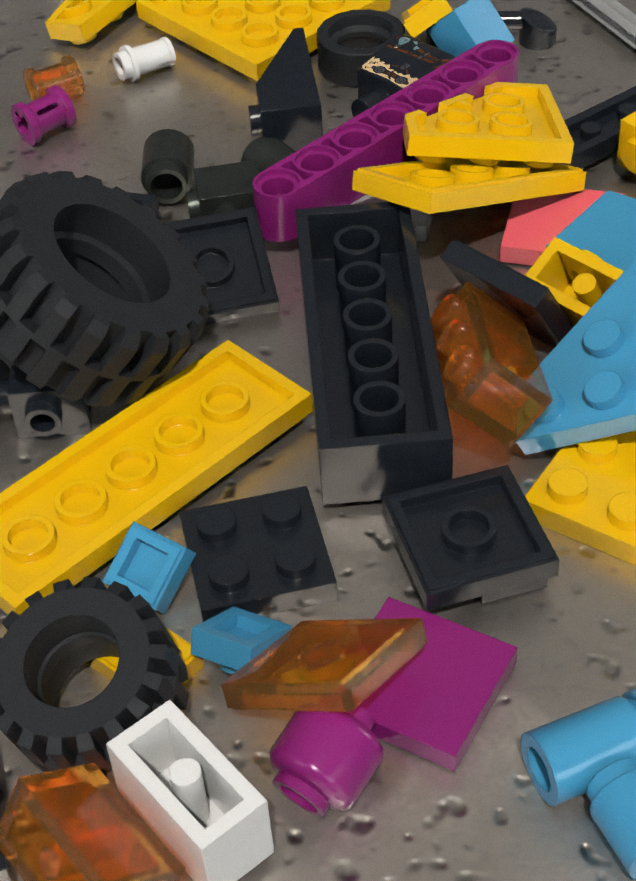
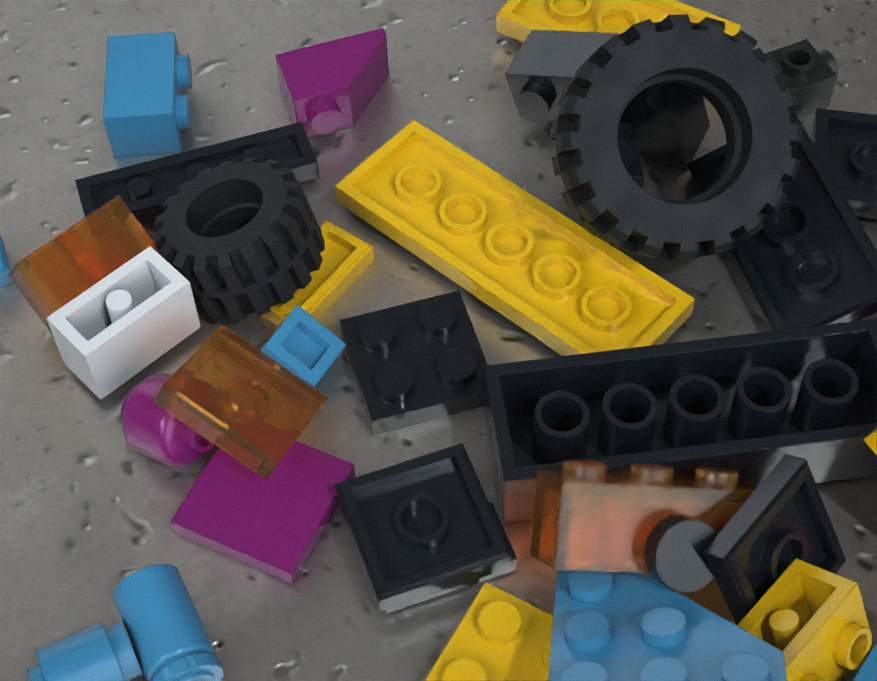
camera: 85 degrees right, 10 degrees up
dark azure tile [102,521,196,614] -> none
none -> black tile [644,515,717,593]

